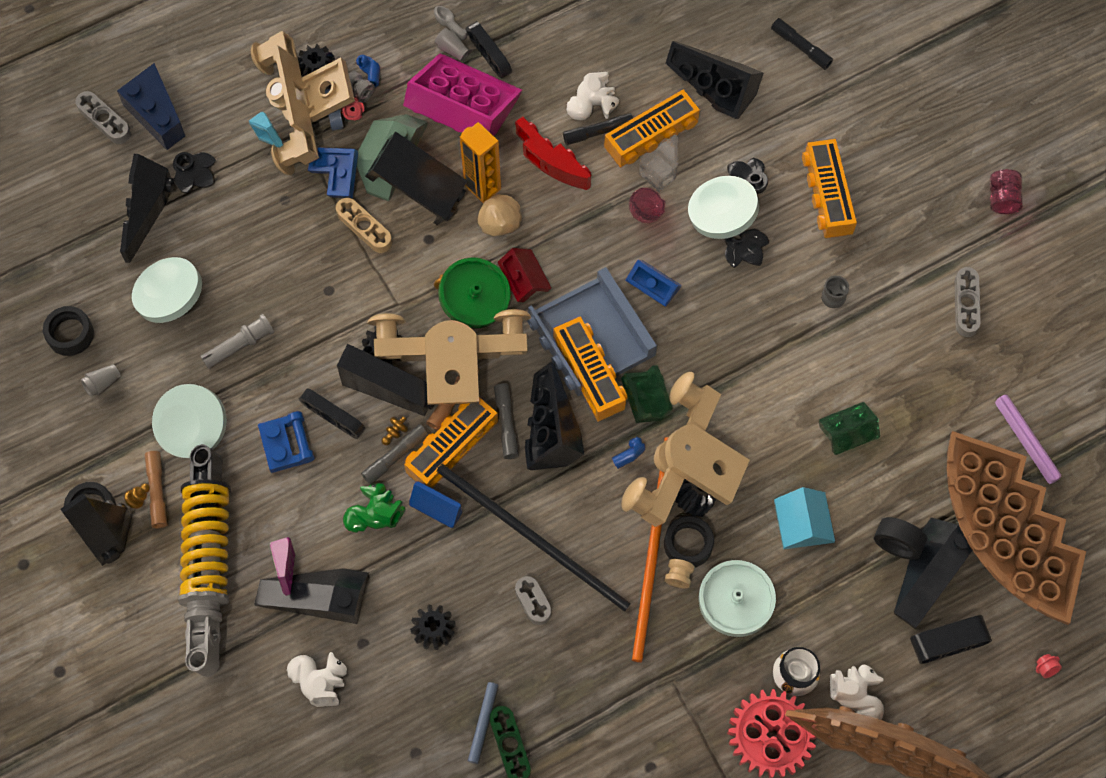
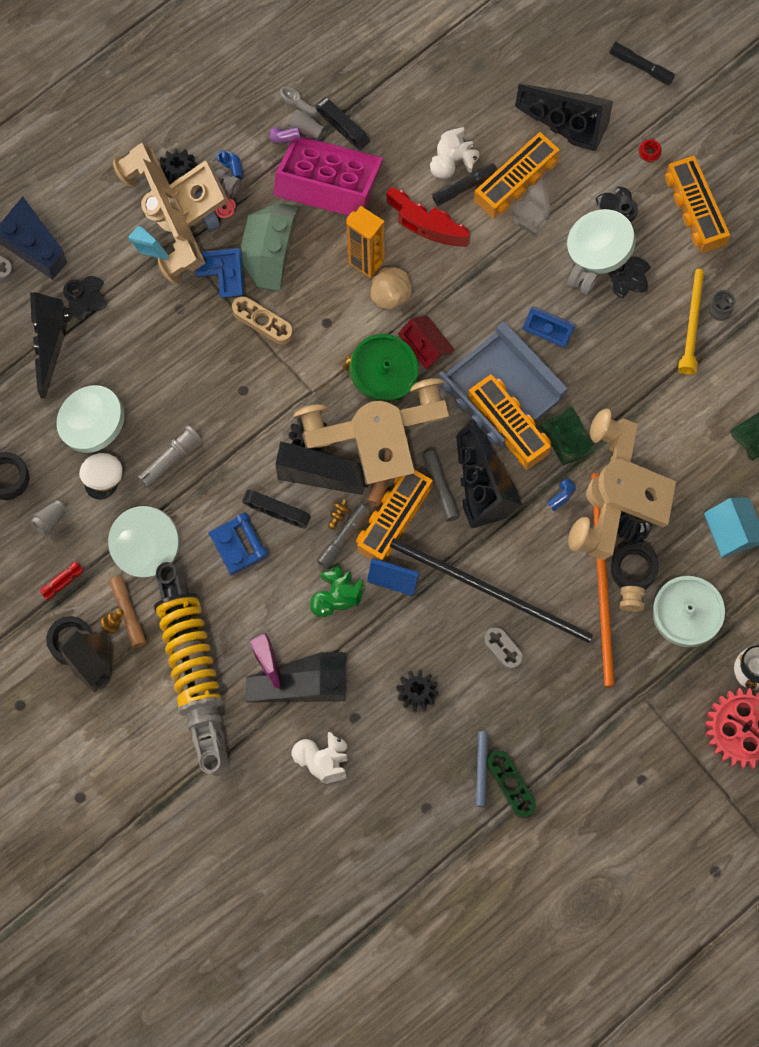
camera: 10 degrees left, 5 degrees up
black panel [365,131,467,225] -> none
clear pink hair [629,188,665,224] -> none
none -> red axle [40,562,83,600]
none -> white piece [79,453,122,500]
none -> medium lavender arm [269,127,301,144]
none -> light grey wheel [566,264,598,296]
none -> red plate [638,139,662,162]
none -> yellow piece [678,268,704,375]

